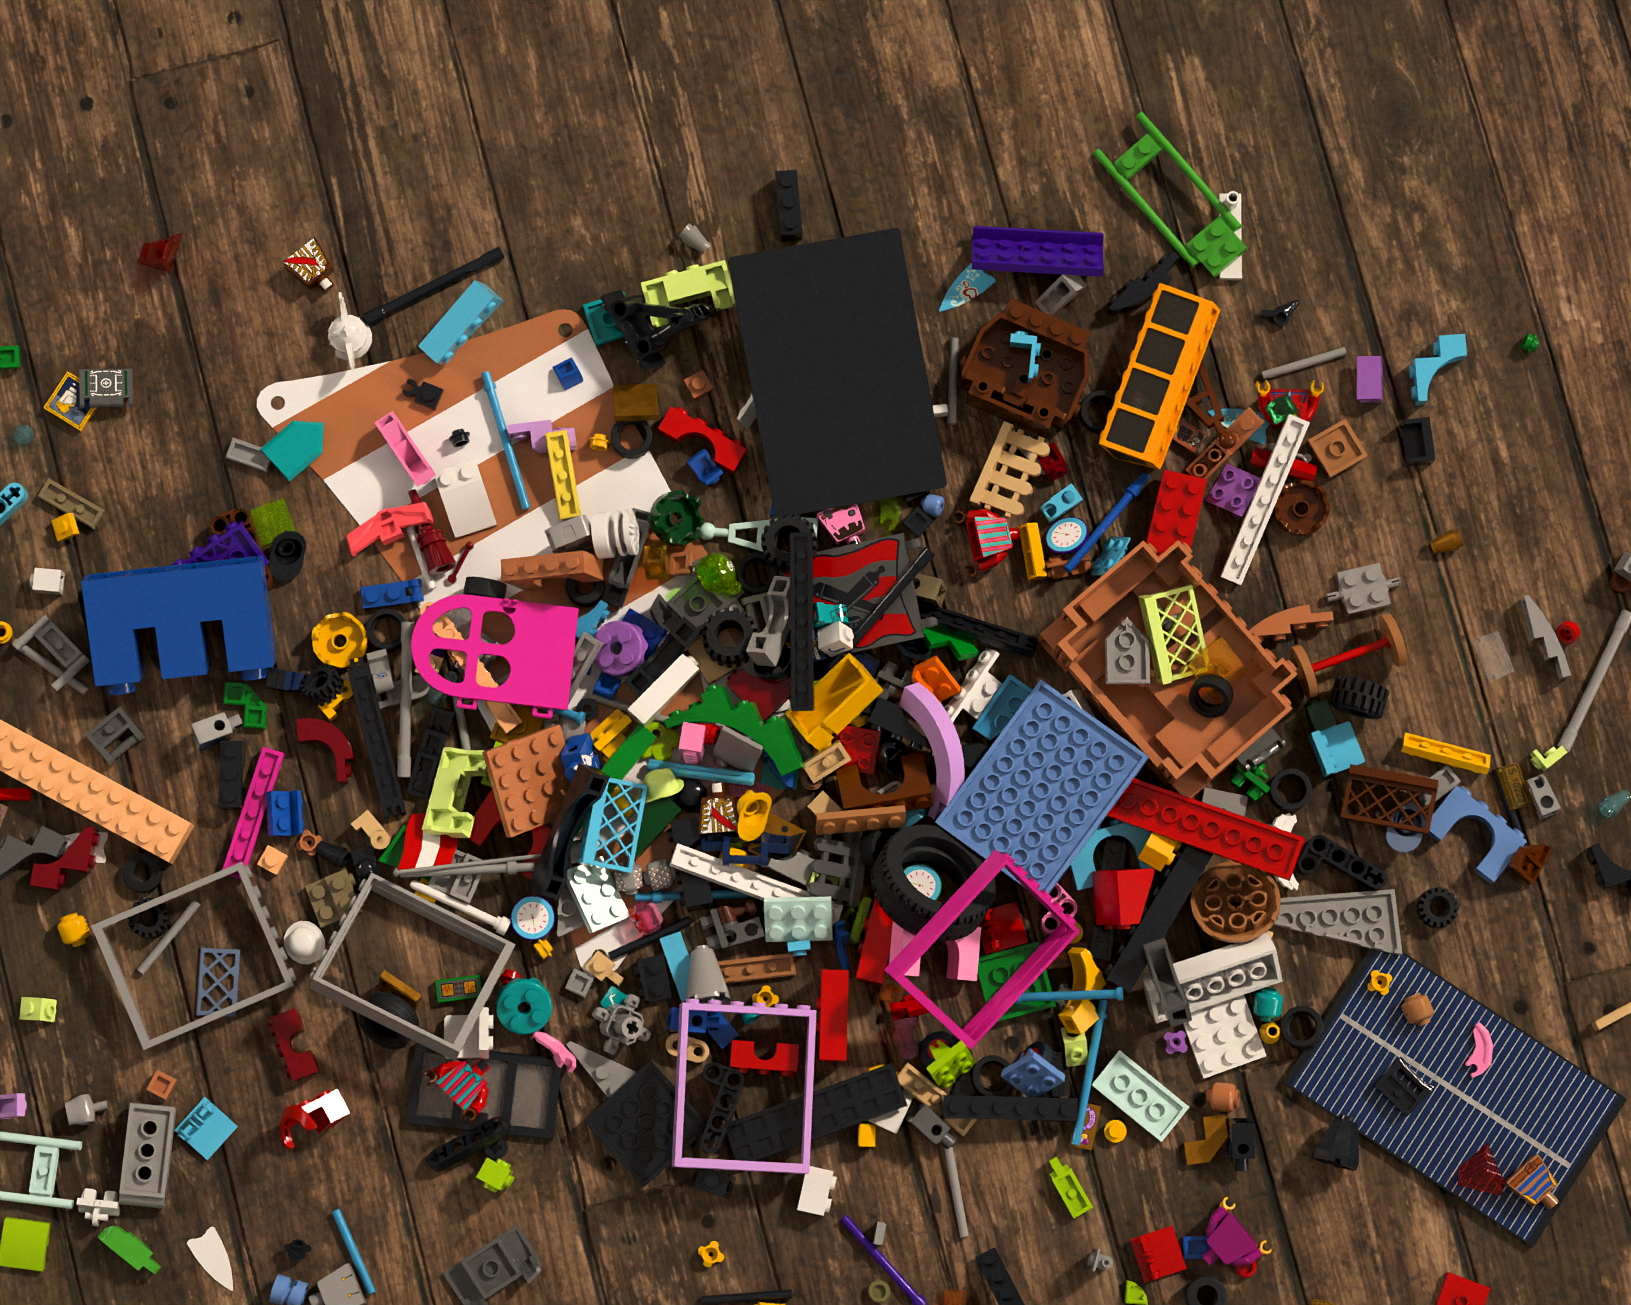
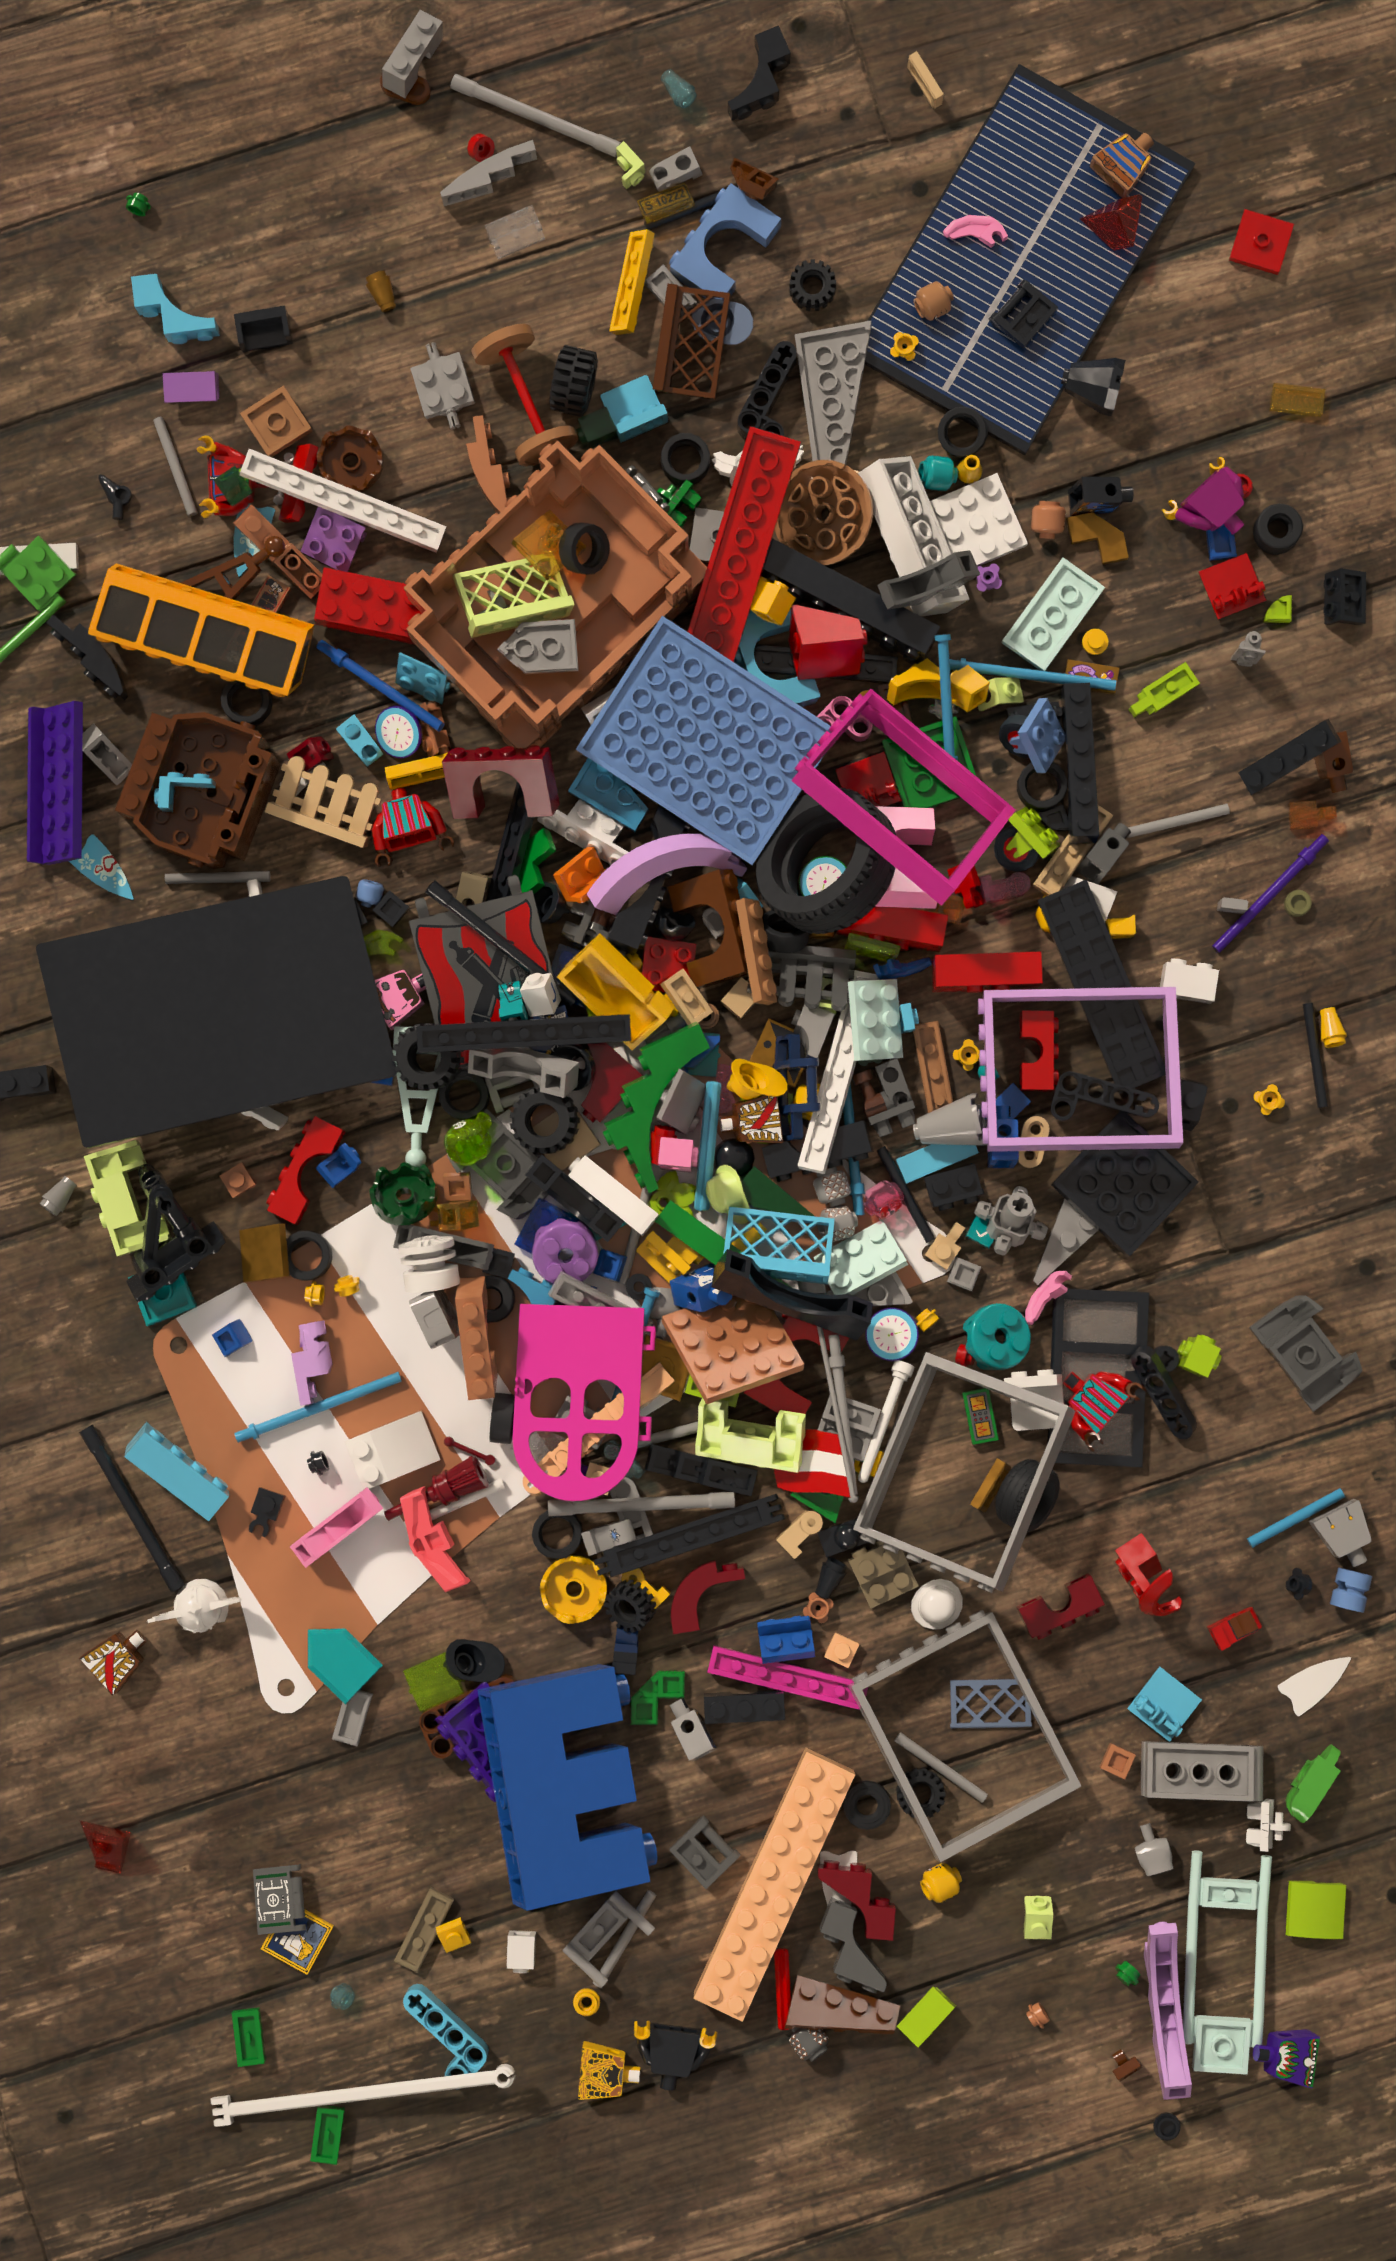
camera: 85 degrees left, 5 degrees up
blue plate [360,579,424,610] -> none
light yellow tile [545,430,581,520] -> none
none -> yellow plate [334,1275,360,1297]
none -> dark red arch [442,745,560,819]
none -> leg [1207,1607,1262,1651]

